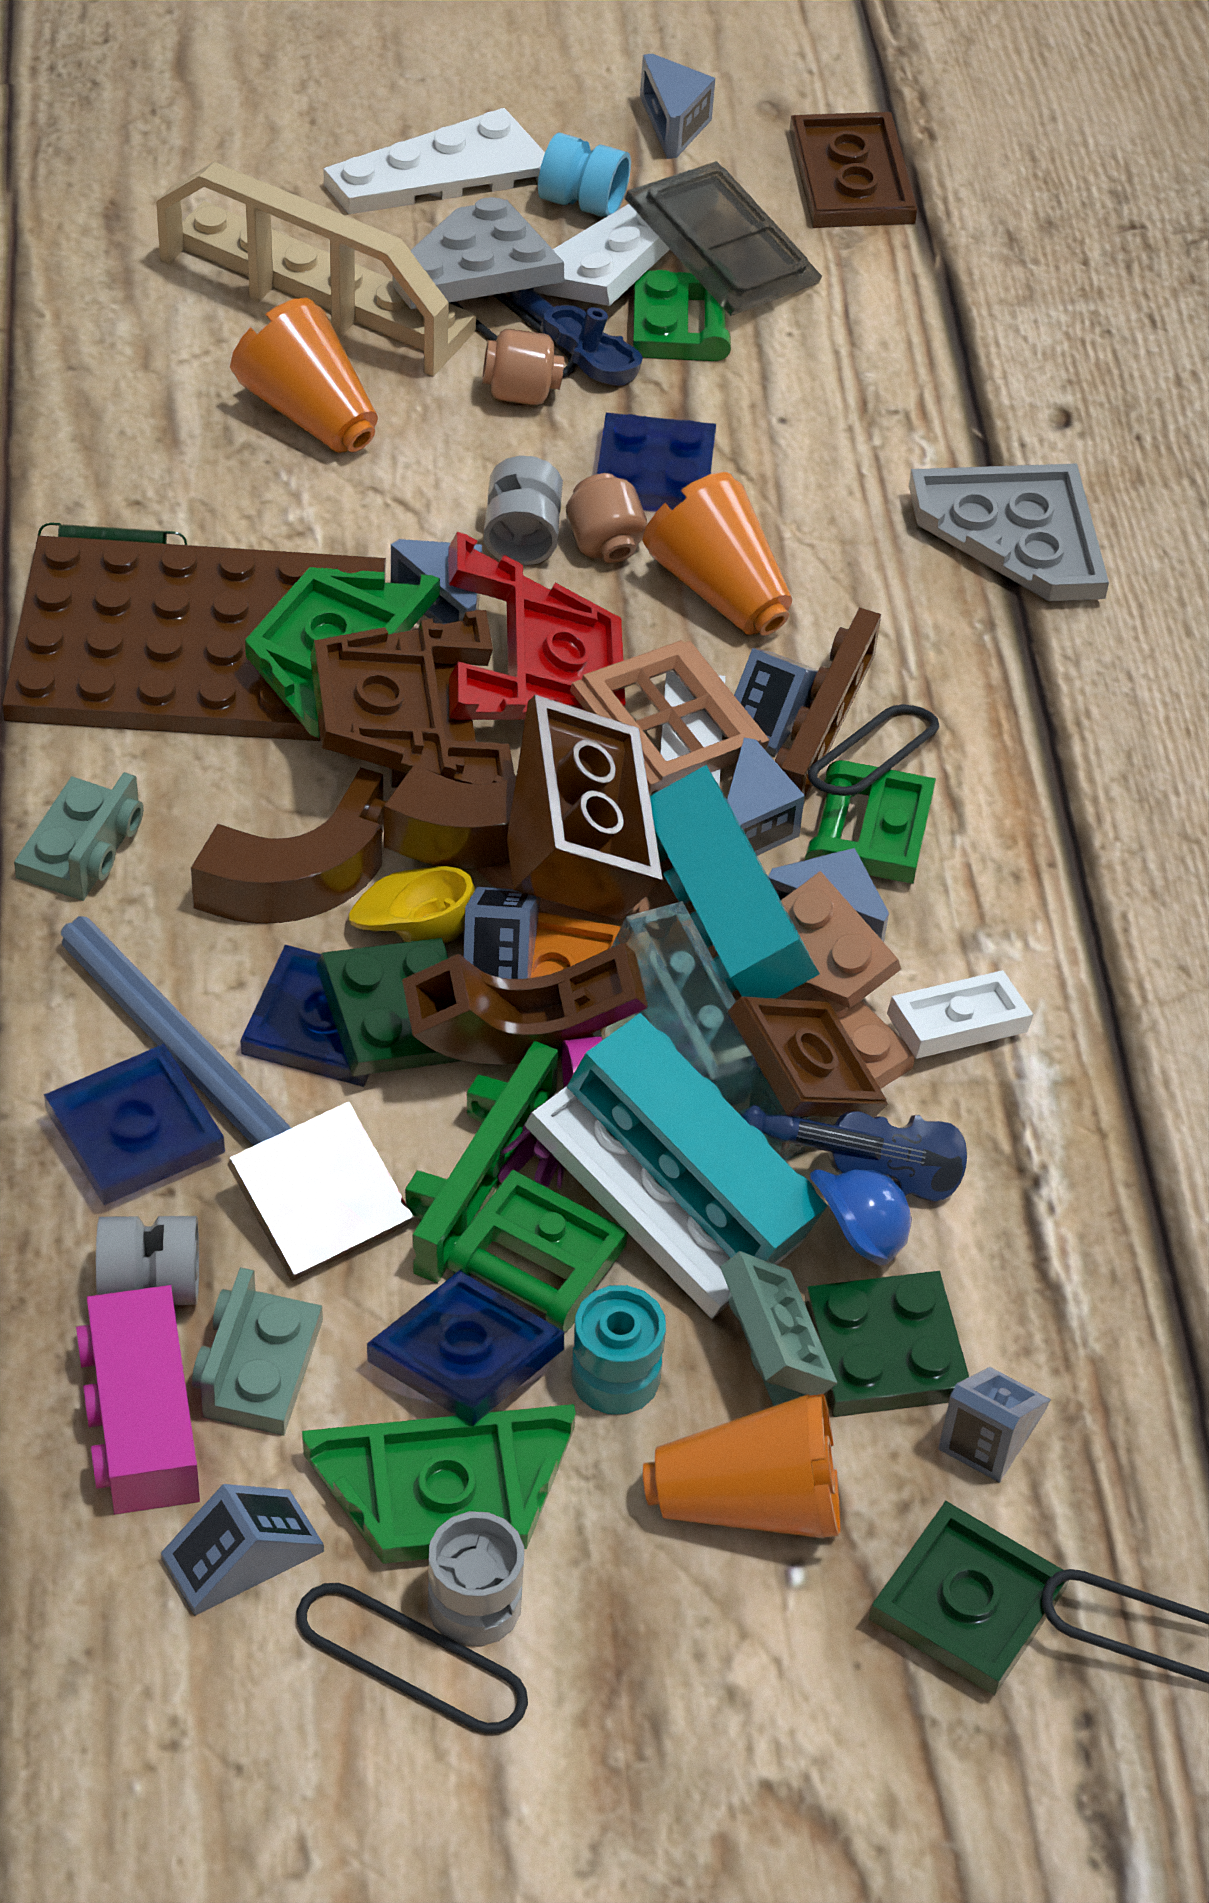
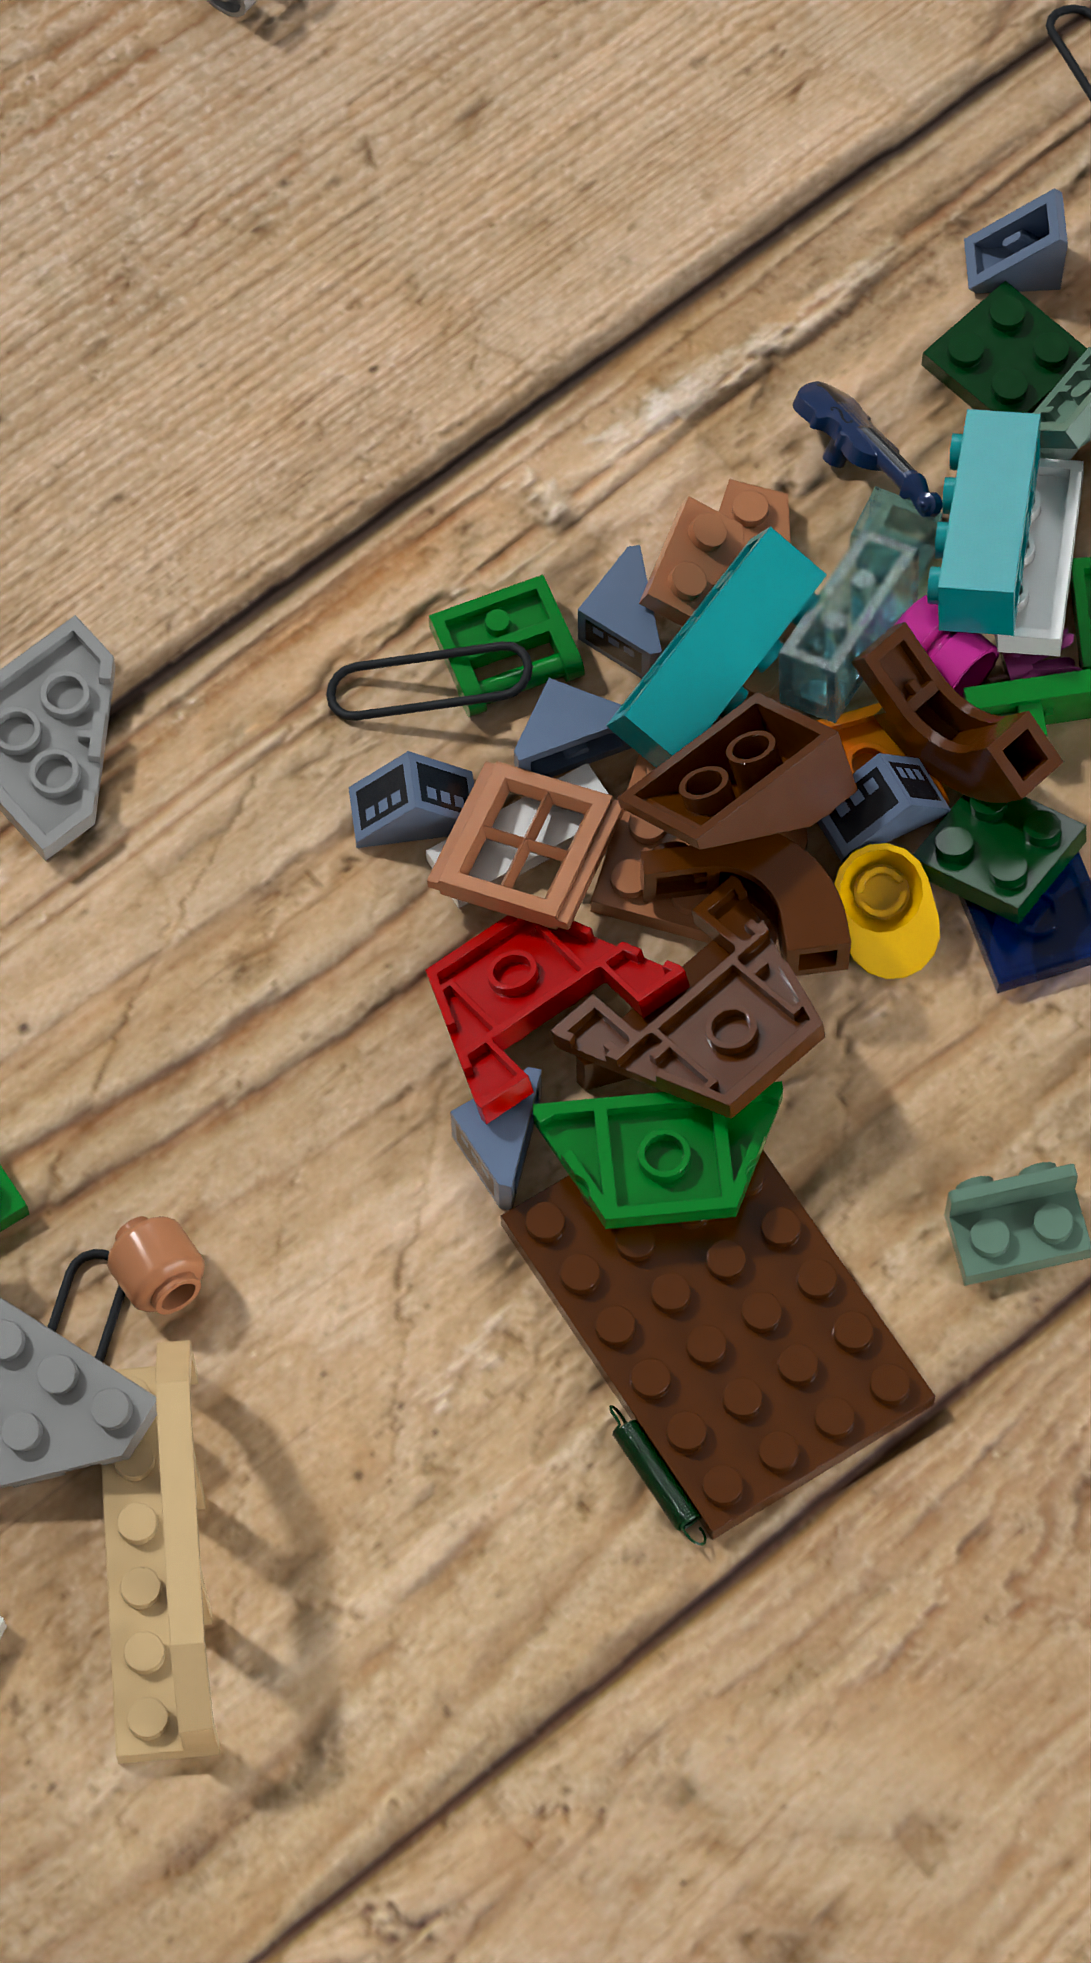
camera: 120 degrees left, 15 degrees up
reddish brown arch [191,767,386,924] -> none
orange cone [230,298,378,453] -> none
light grey wheel [484,456,563,566] -> none
dark blue piece [509,288,643,386] -> none
nougat head [565,473,647,563] -> none
clear blue plate [597,412,716,511] -> none
orange cone [642,472,792,636] -> none
reddish brown tile [727,997,888,1118] -> none
reddish brown plate [775,607,881,803] -> none
blue cap [810,1169,912,1266] -> none
white plate [887,970,1033,1059] -> none

